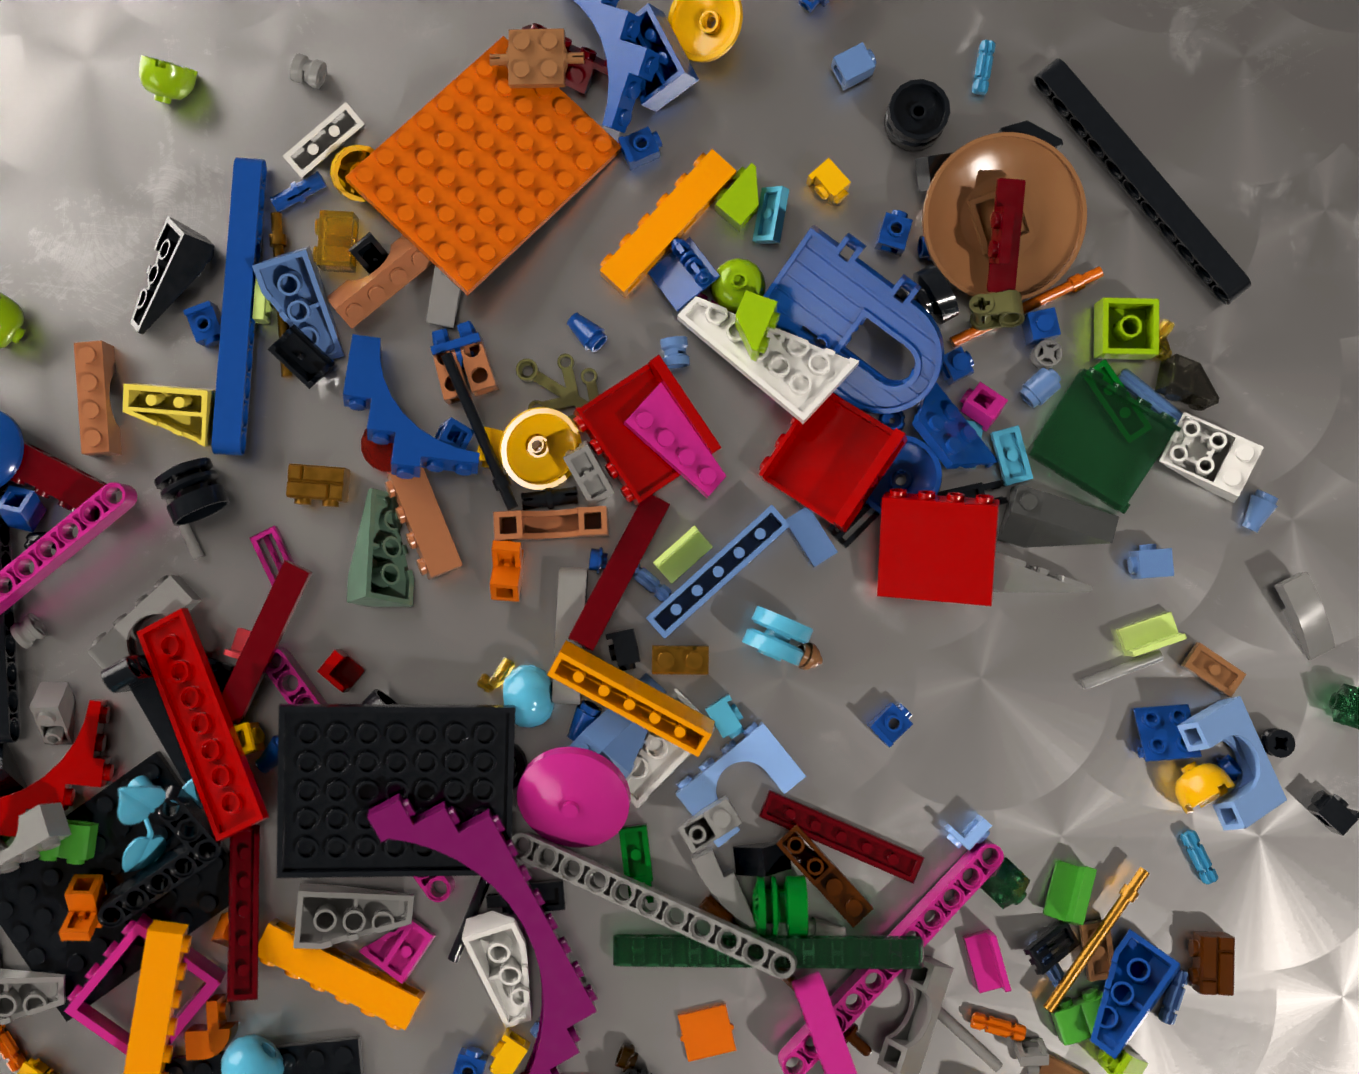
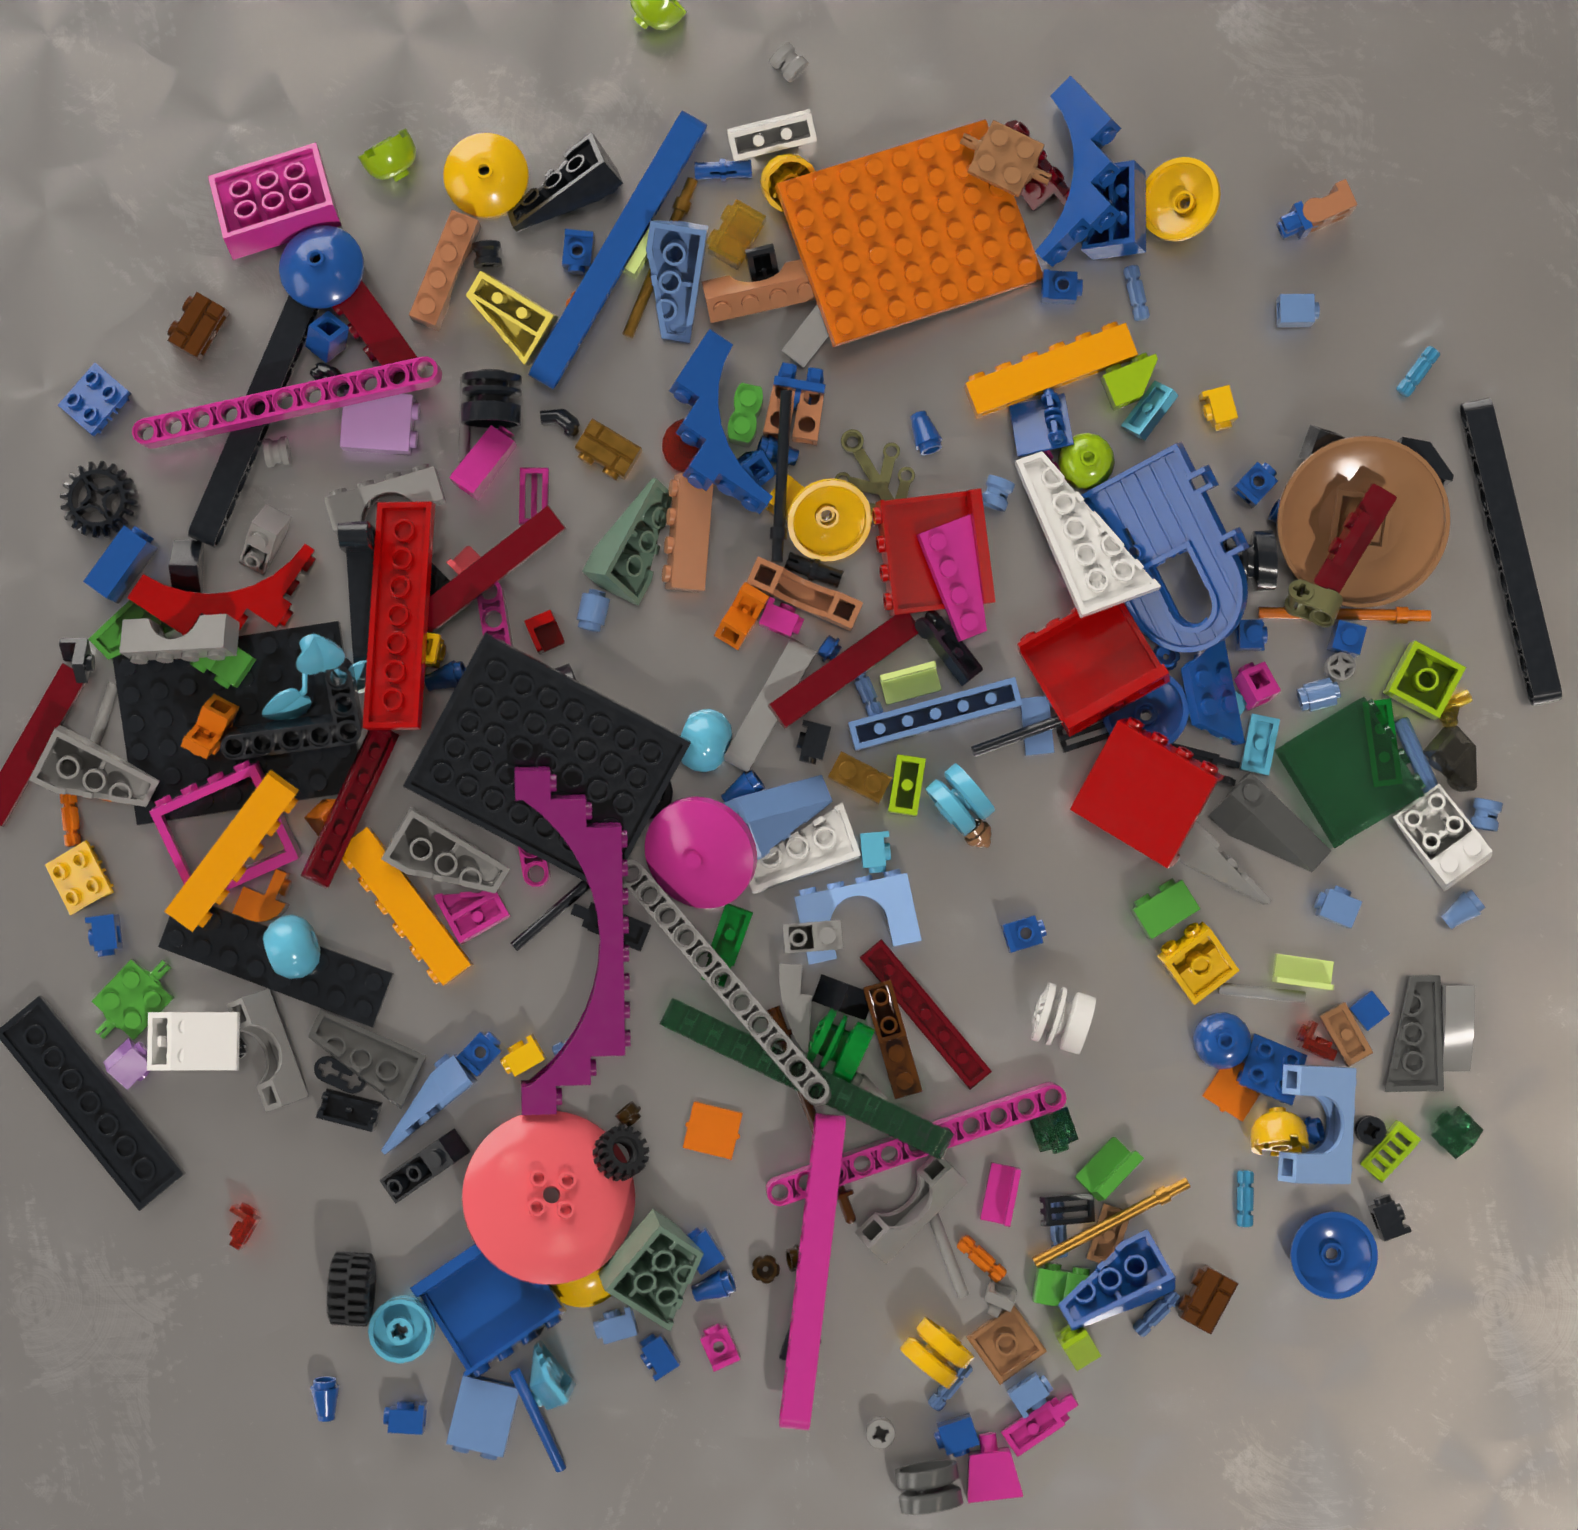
camera: 25 degrees right, 0 degrees up
black hinge [267,324,335,389] -> none
white wedge [461,911,532,1028] -> none
clear yellow arm [477,657,515,692] -> none
light orange brick [547,640,715,757] -> none
light grey hinge [563,440,615,506] -> none
lime slope [735,290,780,361] -> none
black wheel [884,79,950,151] -> none
light blue bracket [944,814,992,851] -> none
none -> lavender brick [340,390,420,455]
none -> yellow dish [443,133,529,218]
none -> dark pink slope [449,425,517,501]
none -> black wheel [472,240,502,269]
none -> black arm [540,409,580,437]
none -> medium blue brick [576,589,610,632]
none -> bright green brick [727,383,763,447]
none -> blue cone [756,435,799,466]
none -> dark pink brick [759,597,804,639]
none -> lime brick [888,754,926,817]
none -> black hinge [914,610,983,686]
none -> black bar [971,715,1062,757]
none -> white wheel [1031,983,1096,1055]
none -> medium blue axle [1123,265,1150,321]
none -> bright green brick [1131,878,1200,939]
none -> yellow plate [1157,921,1240,1005]
none -> blue cylinder [1193,1012,1251,1069]
none -> orange piece [1203,1062,1261,1122]
none -> blue dish [1290,1211,1378,1299]
none -> clear red bracket [1296,1021,1338,1062]
none -> blue tile [1349,991,1390,1031]
none -> lime slope [1359,1120,1422,1183]
none -> dark grey wing [1384,975,1444,1092]
none -> medium blue wheel [1470,798,1503,832]

